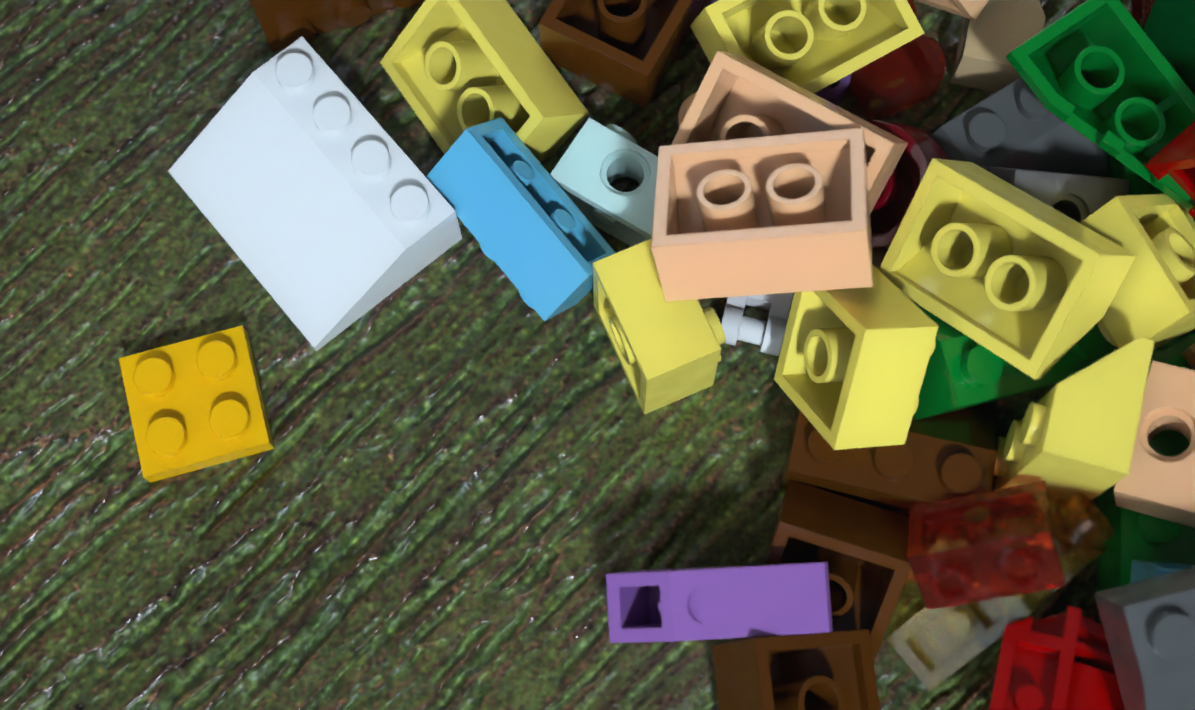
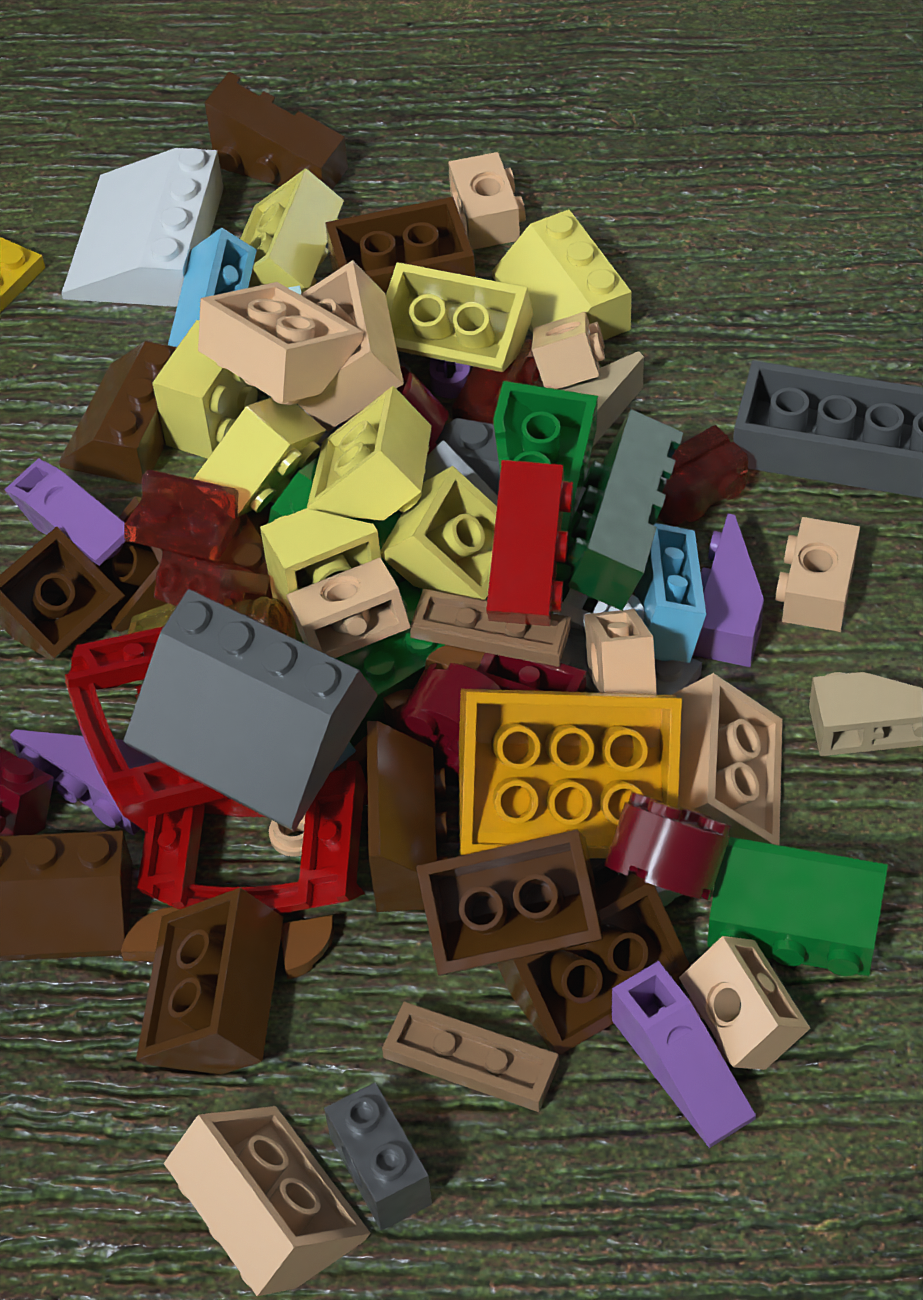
camera: 50 degrees right, 20 degrees down
none -> reddish brown slope [59,341,177,485]
none -> clear red bracket [124,470,239,562]

